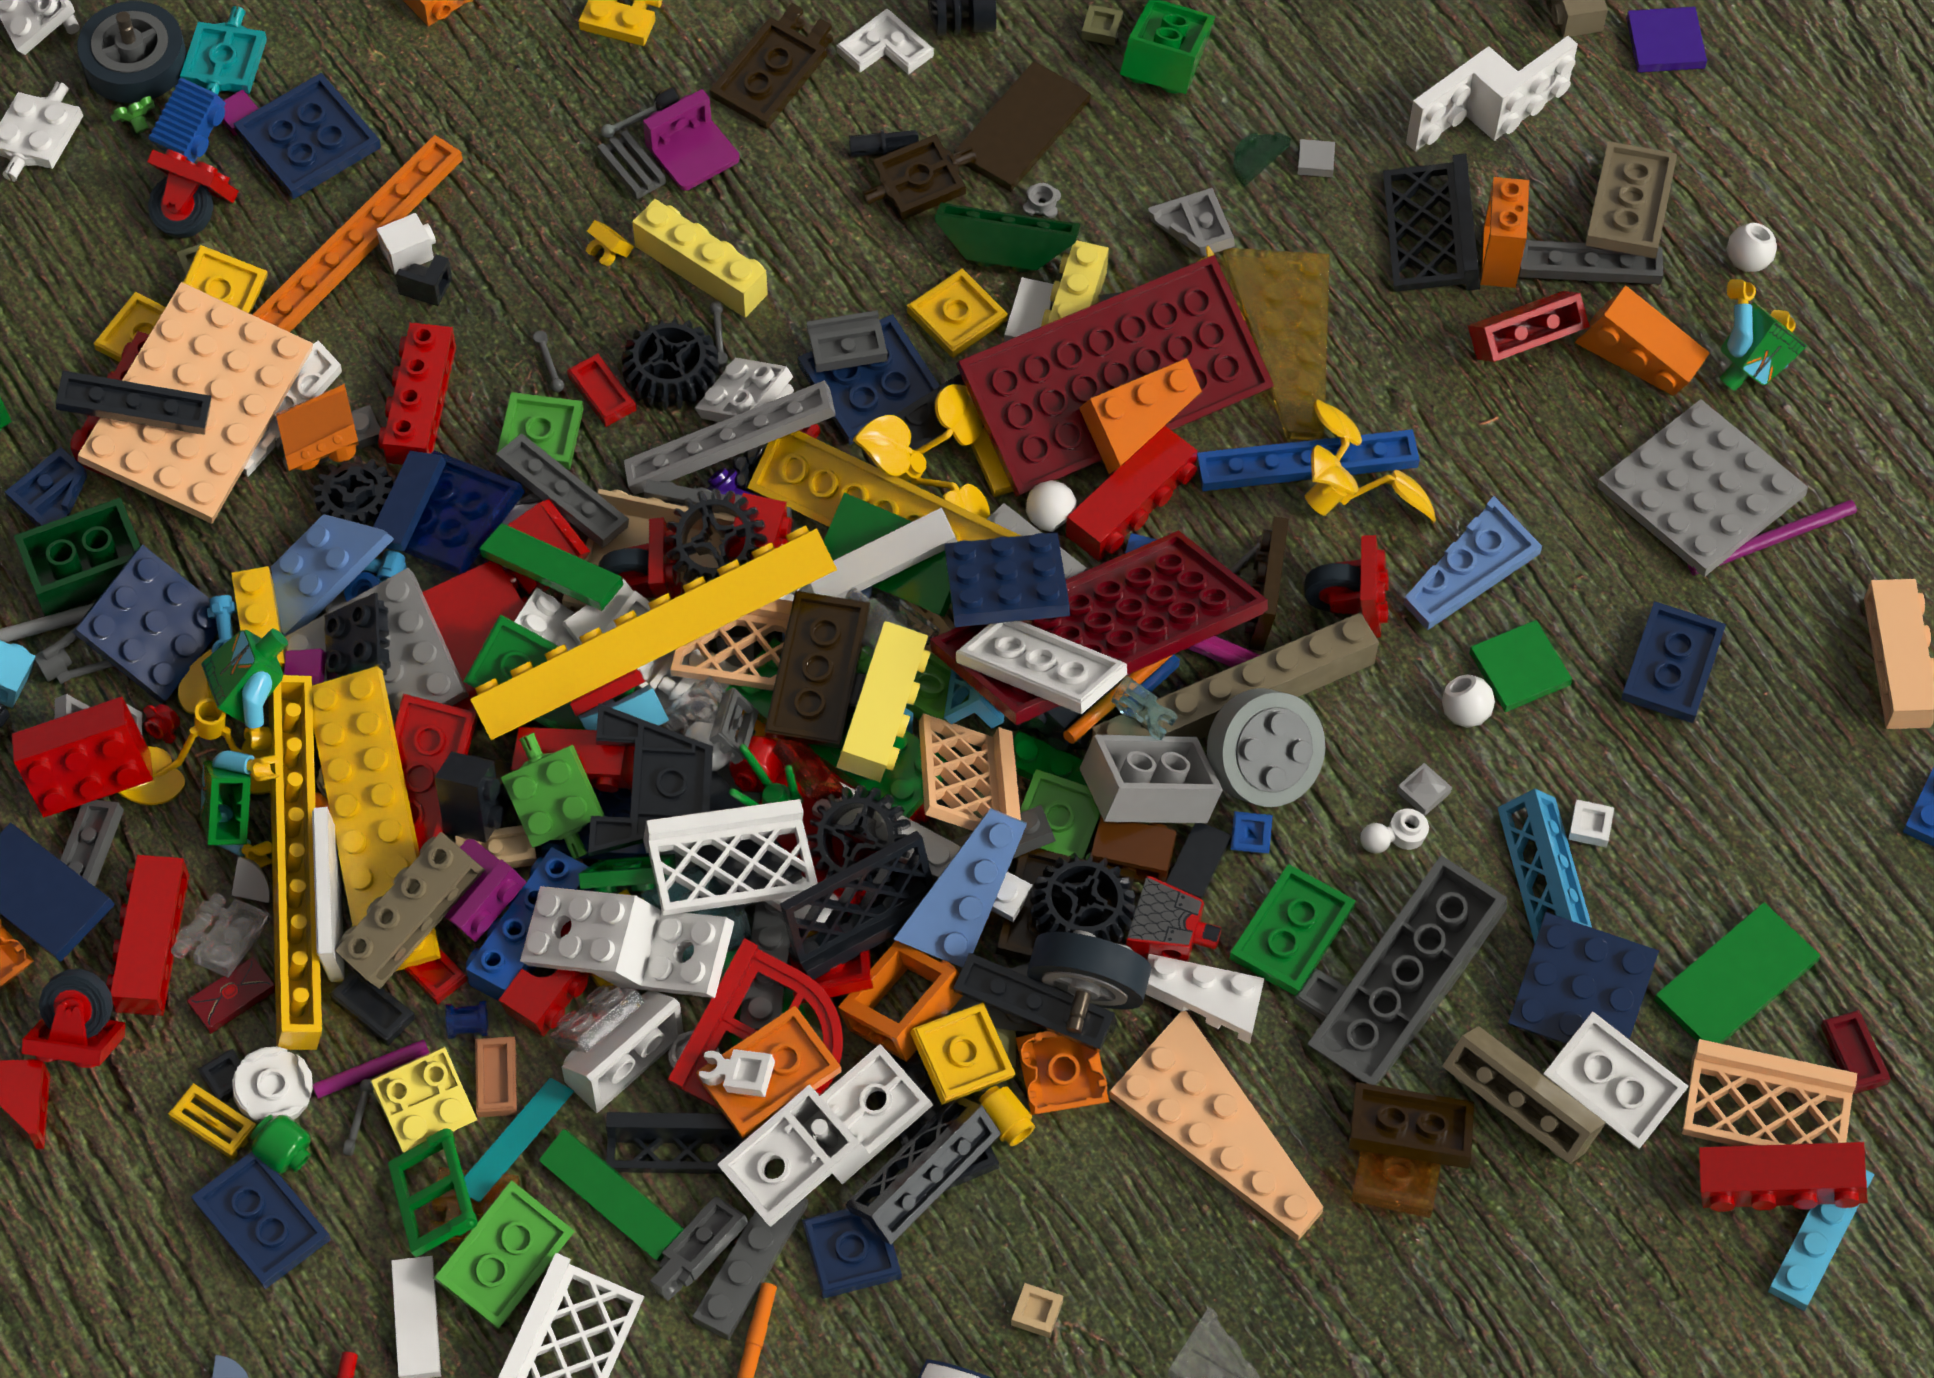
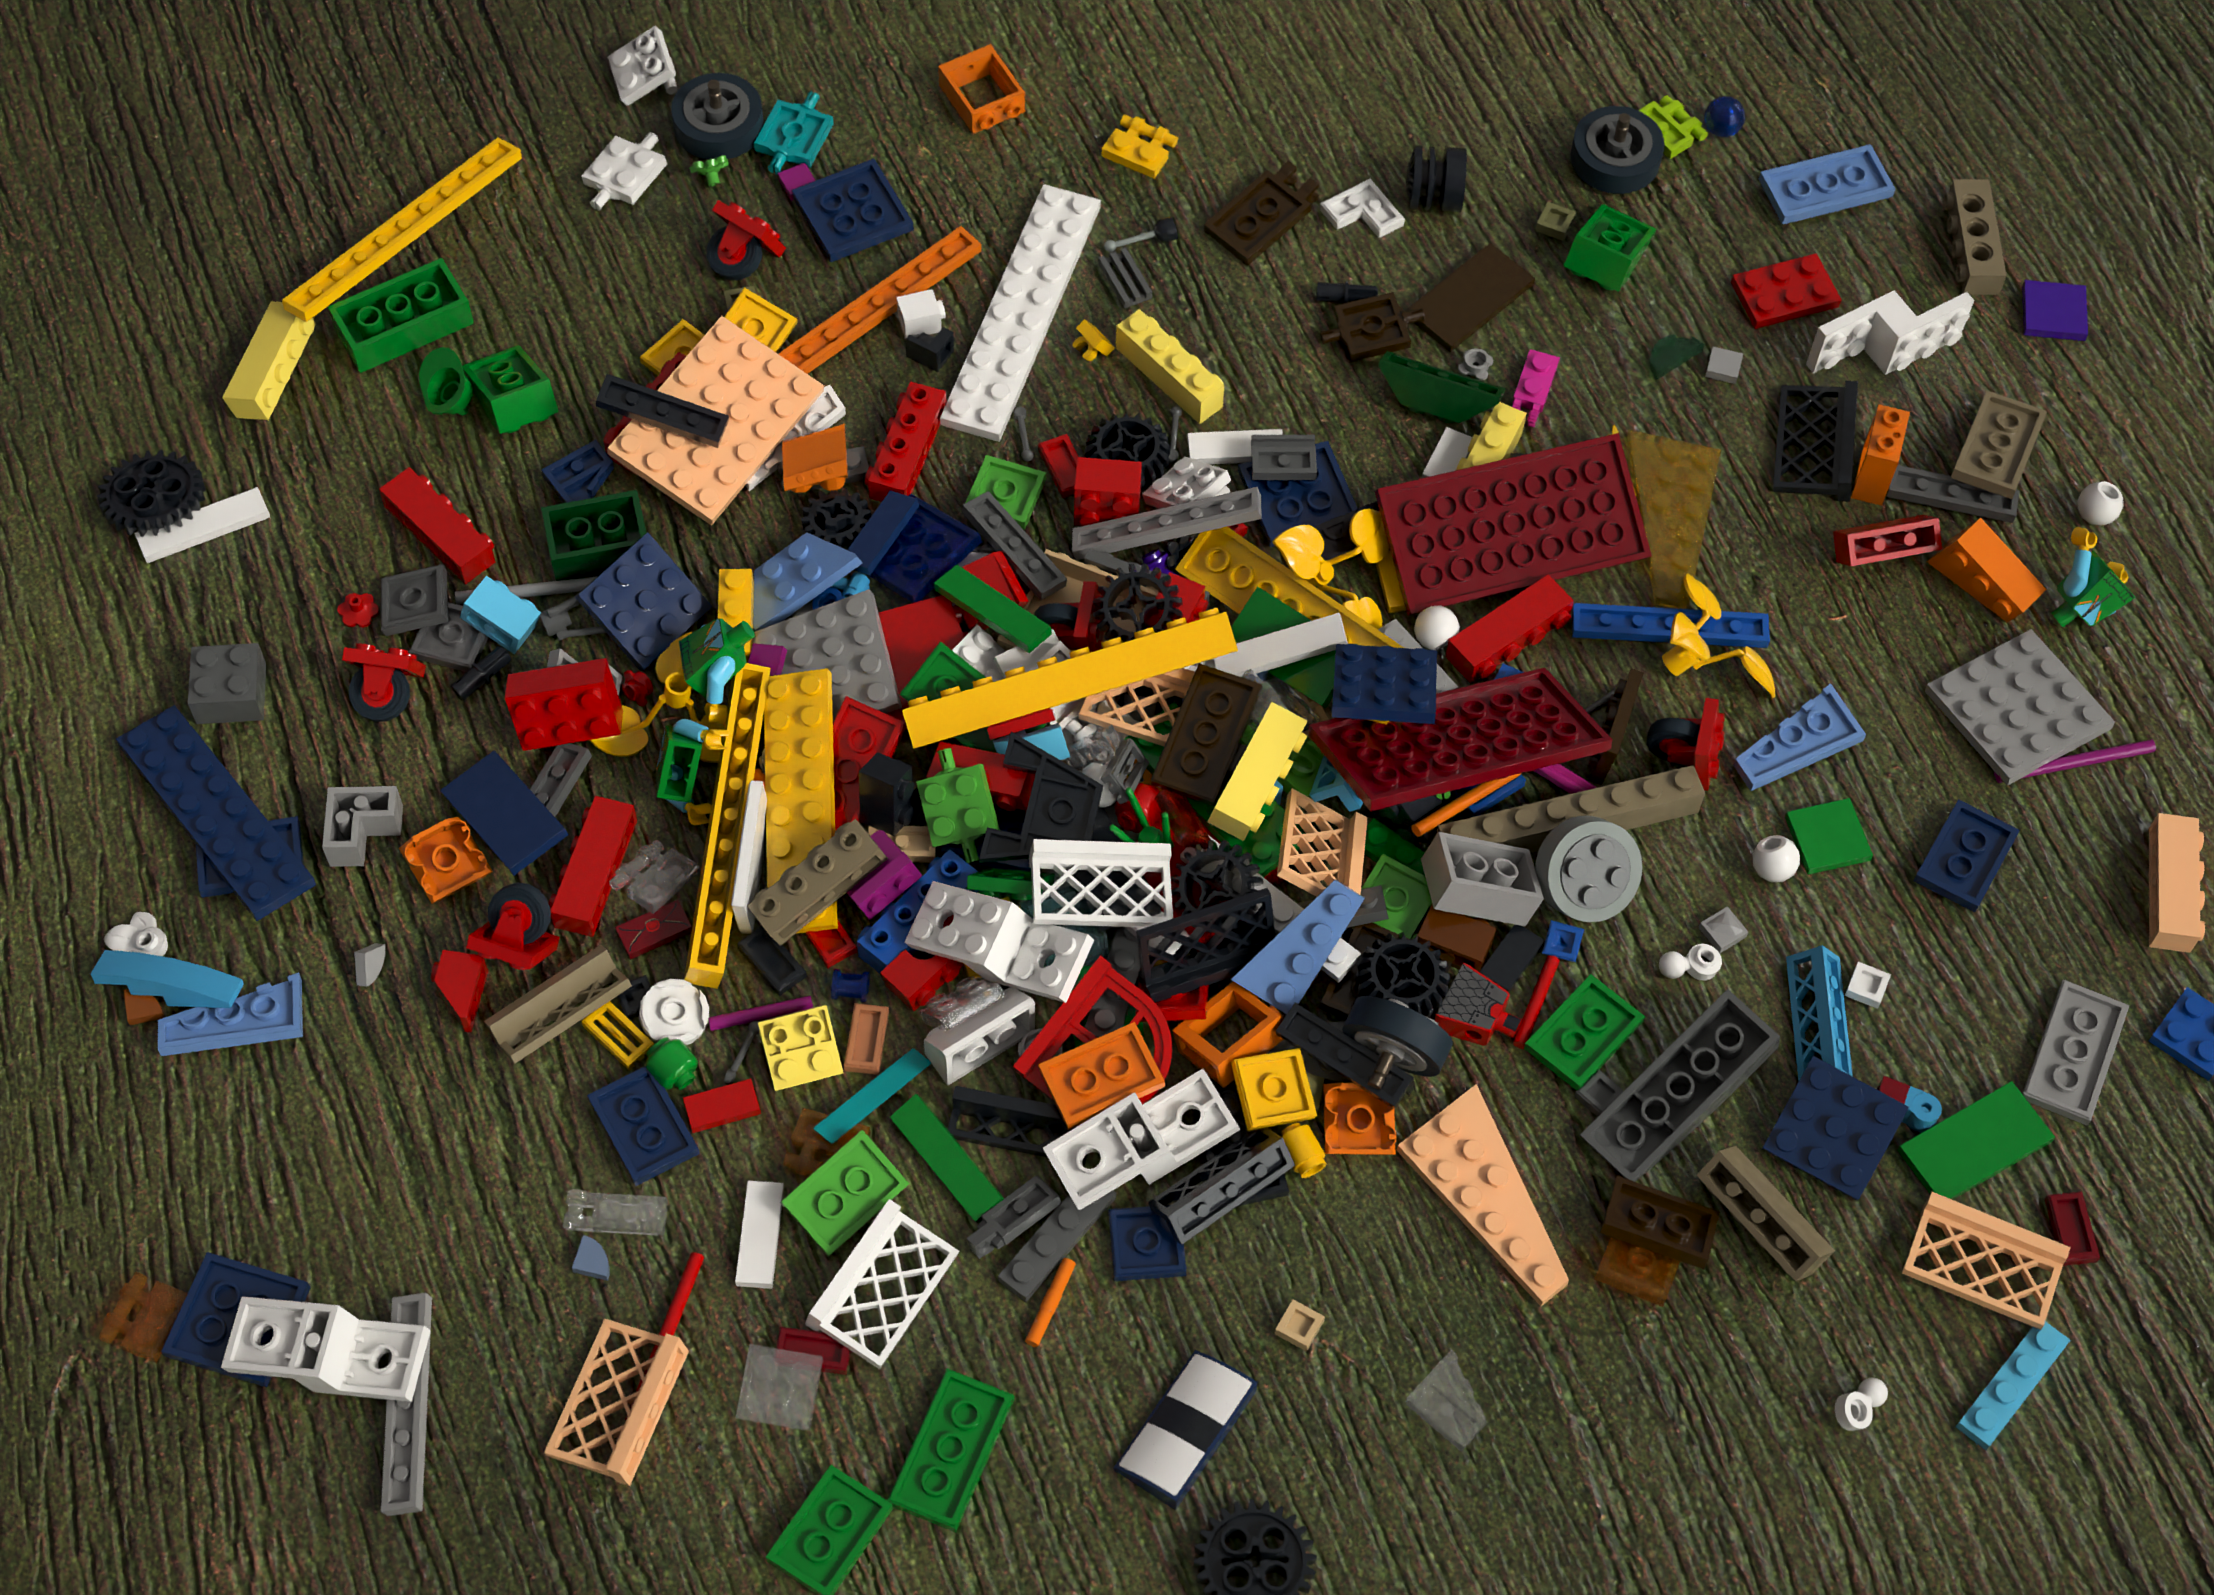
camera: 10 degrees right, 0 degrees up
blue brick [149,78,226,163] -> none
dark azure bar [207,595,237,654] -> none
light grey tile [231,856,273,903] -> none
black hinge [324,593,391,681] -> none
green window [388,1128,478,1258] -> none
magenta bracket [643,89,740,191] -> none
white plate [699,1049,775,1097] -> none
yellow tile [907,268,1008,358] -> none
white tile [956,621,1127,714] -> none
orange wedge [1079,358,1202,474] -> none
clear light blue plate [1111,676,1178,740] -> none
white wing [1145,954,1264,1044] -> none
light grey wing [1148,188,1235,257] -> none
white plate [1543,1012,1689,1150] -> none
red brick [1699,1142,1868,1212] -> none
none -> dark tan fence [484,945,632,1063]
none -> clear plate [563,1189,668,1236]
none -> red tile [683,1078,761,1133]
none -> white plate [940,184,1101,442]
none -> red brick [1074,457,1142,526]
none -> white tile [1187,429,1283,464]
none -> dark pink hinge [1512,349,1560,427]
none -> red bar [1513,955,1560,1049]
none -> red plate [1731,253,1842,329]
none -> white plate [1835,1378,1888,1431]
none -> dark azure leg [1876,1076,1942,1133]
none -> light grey tile [2022,979,2130,1126]

